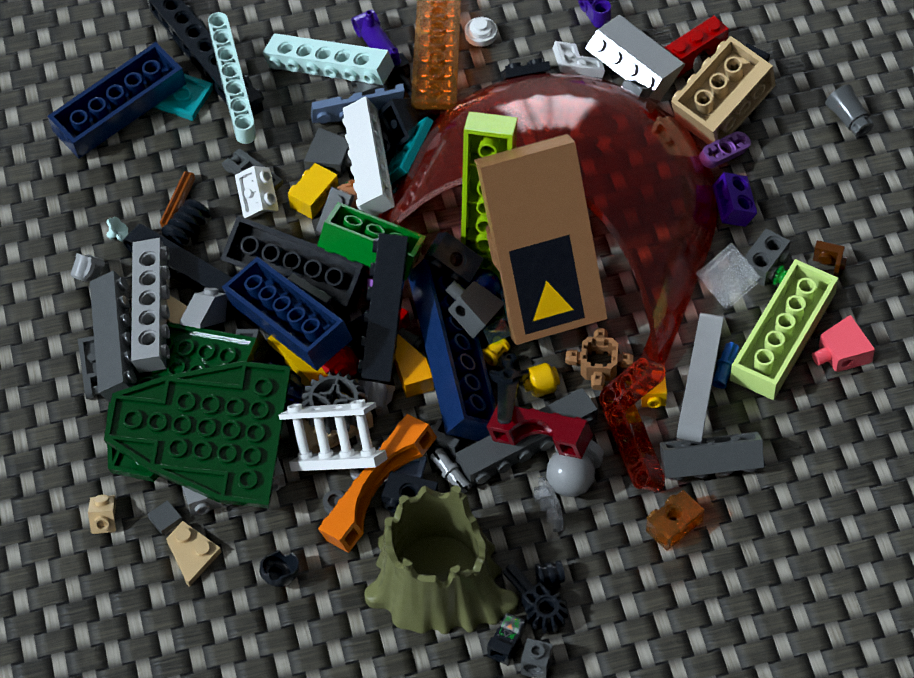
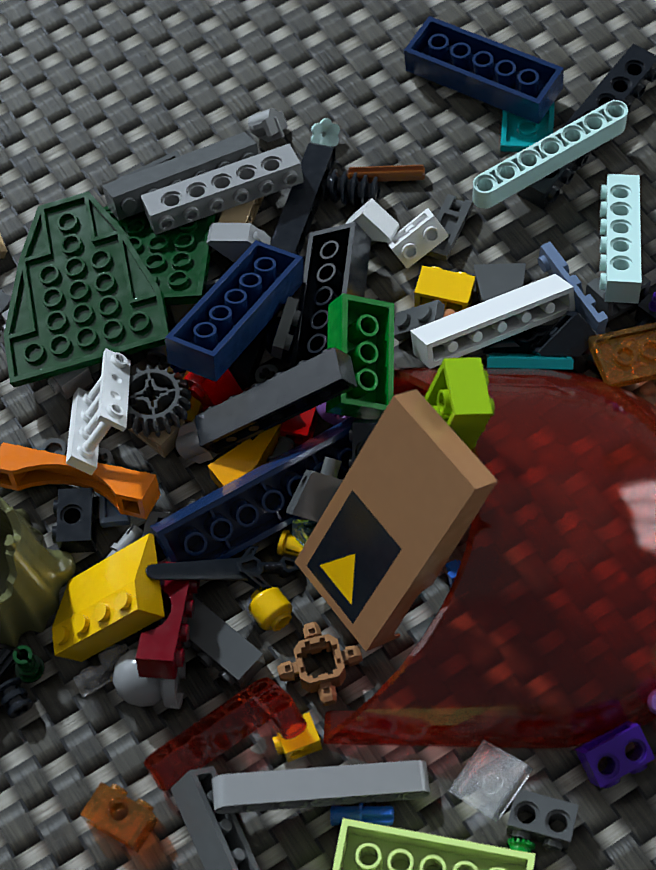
camera: 75 degrees right, 5 degrees up
none -> dark green pin [13,645,45,683]
none -> yellow slope [52,533,165,662]
none -> white slope [346,198,400,243]

